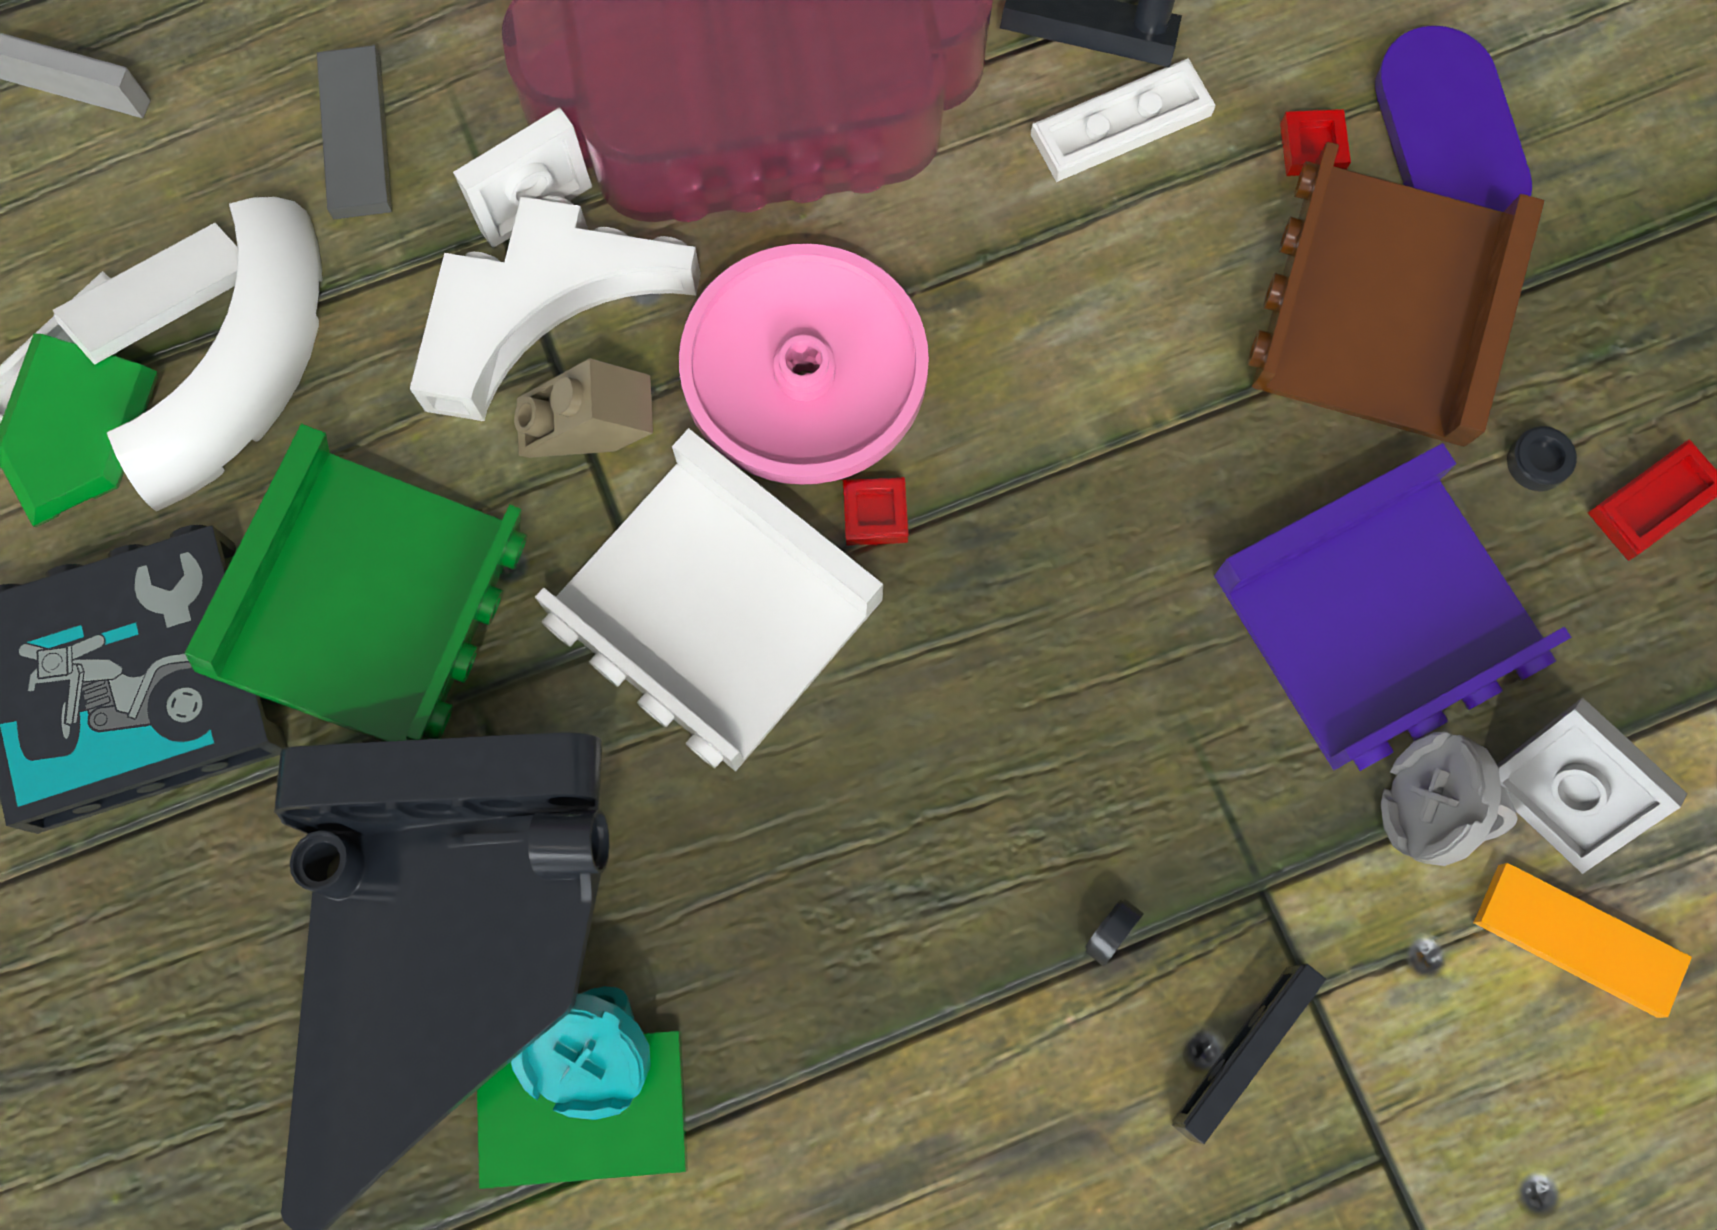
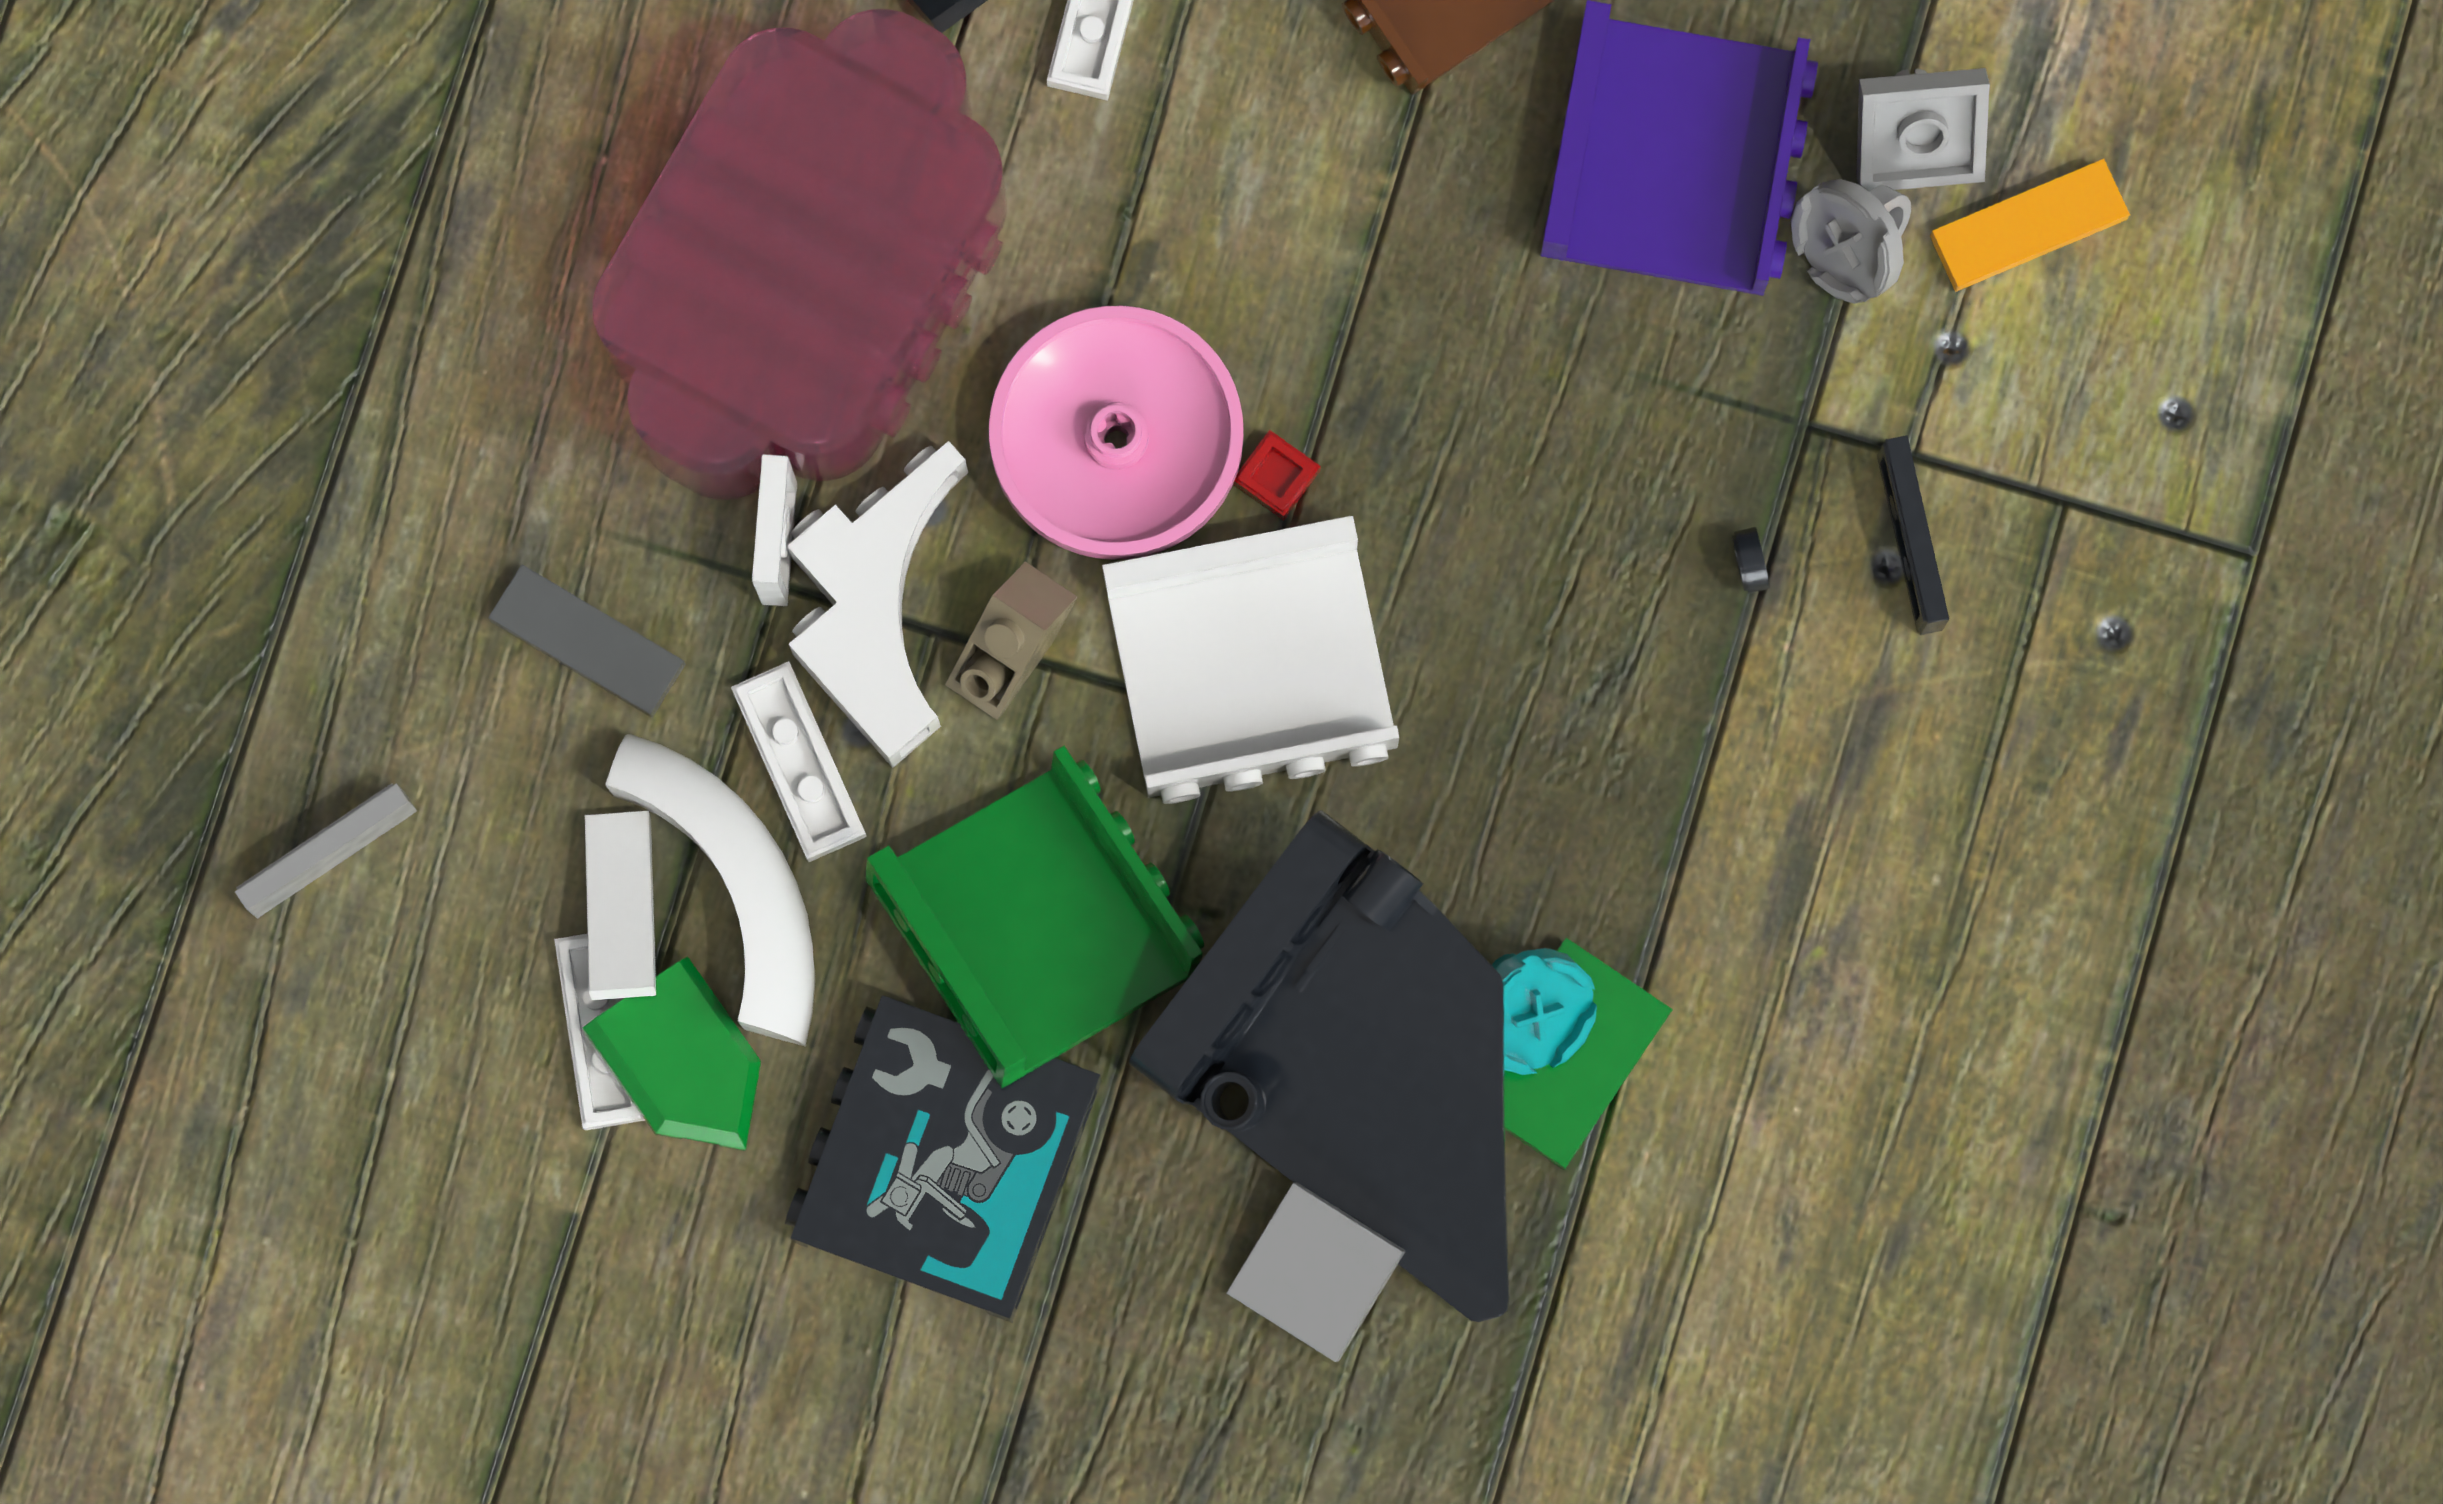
camera: 50 degrees left, 5 degrees up
none -> white tile [731,662,867,862]
none -> light grey tile [1227,1182,1406,1362]

